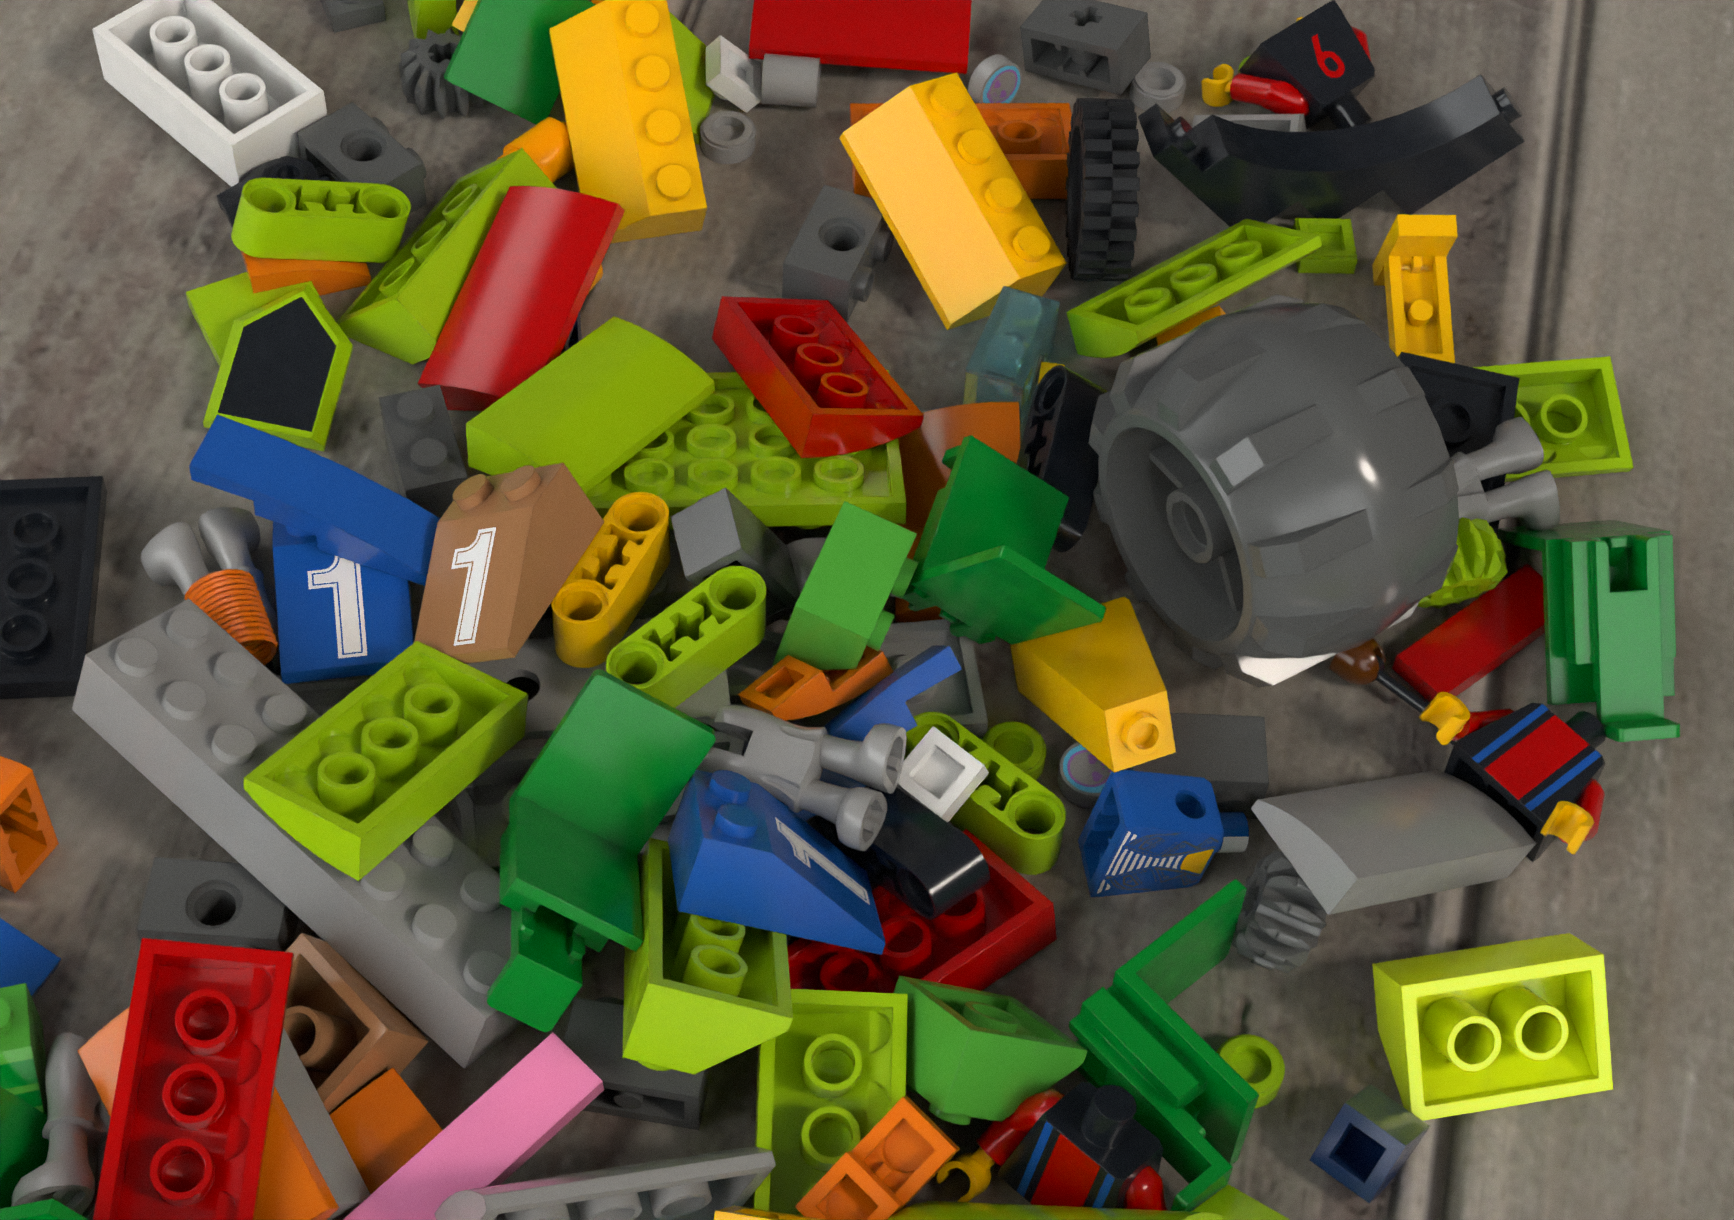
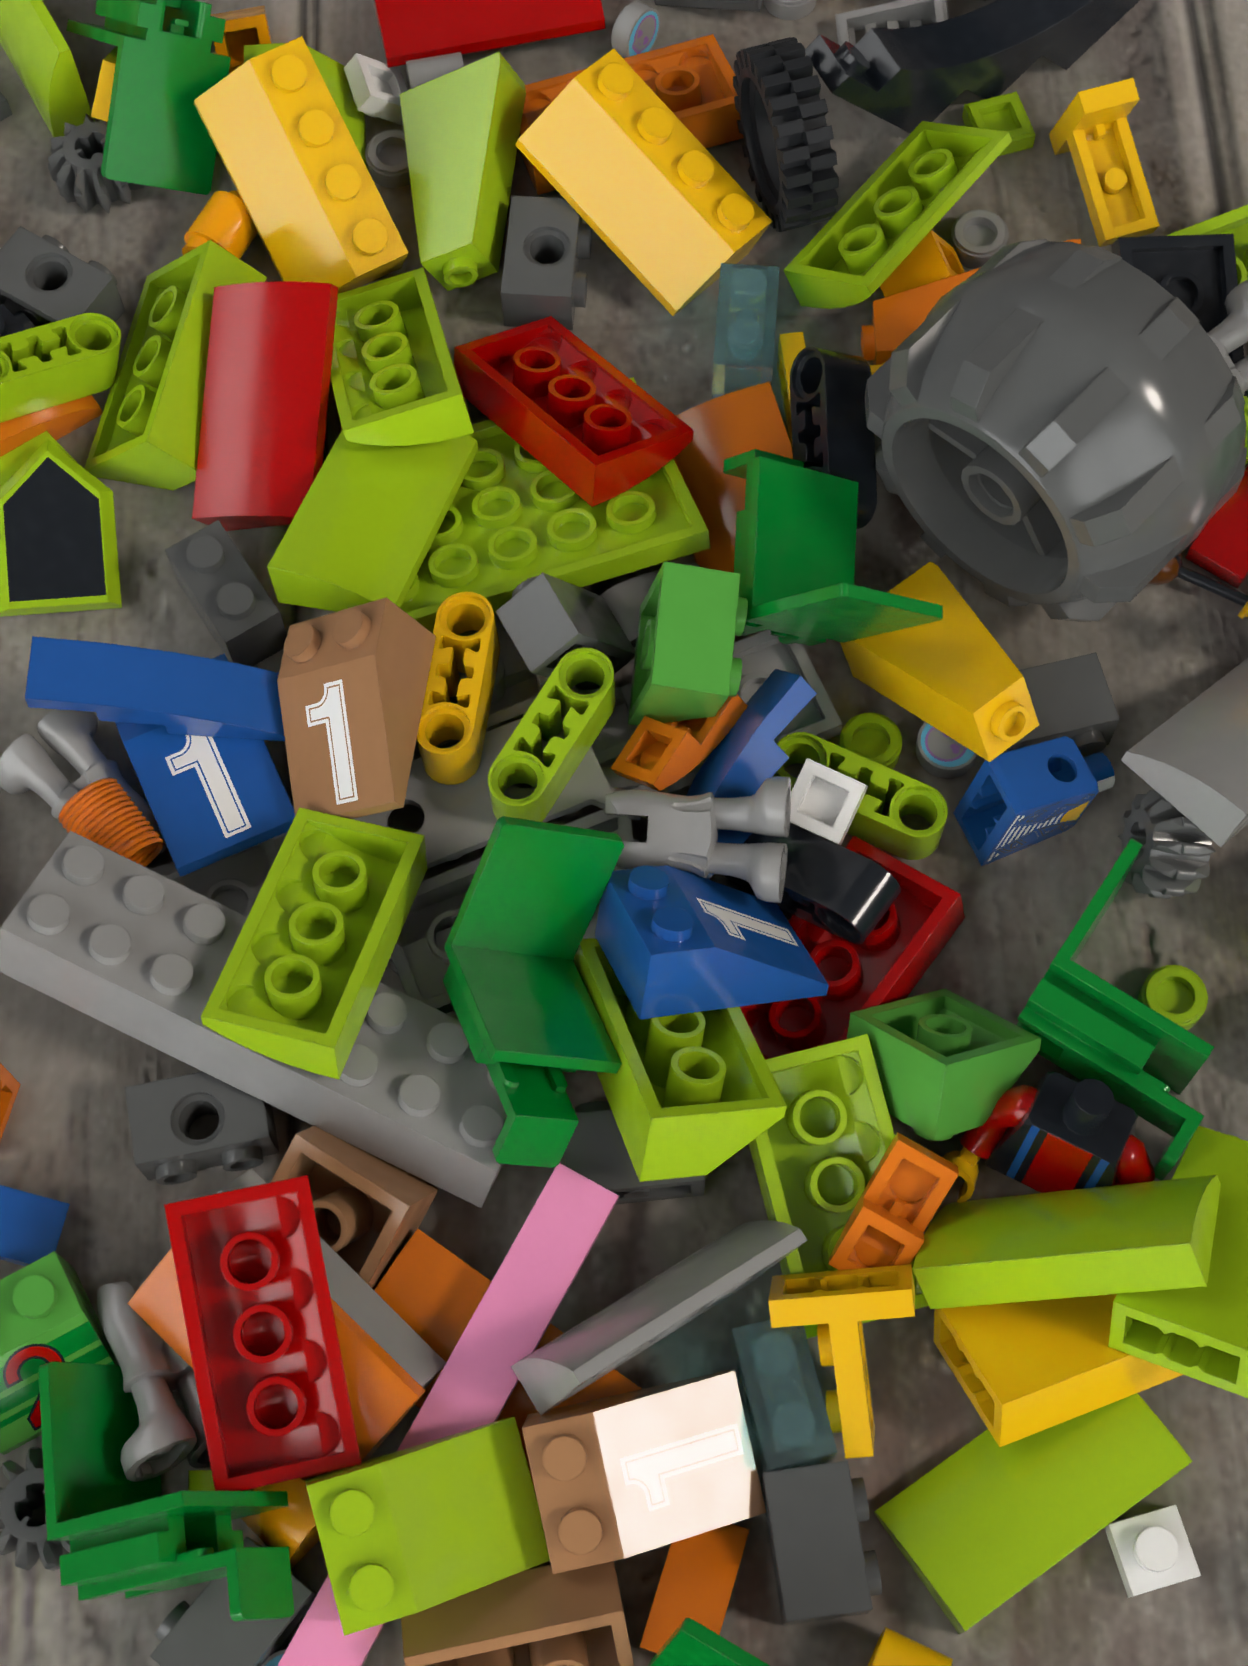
camera: 10 degrees left, 15 degrees up
none -> lime slope [330,267,474,446]
none -> lime slope [399,52,526,291]

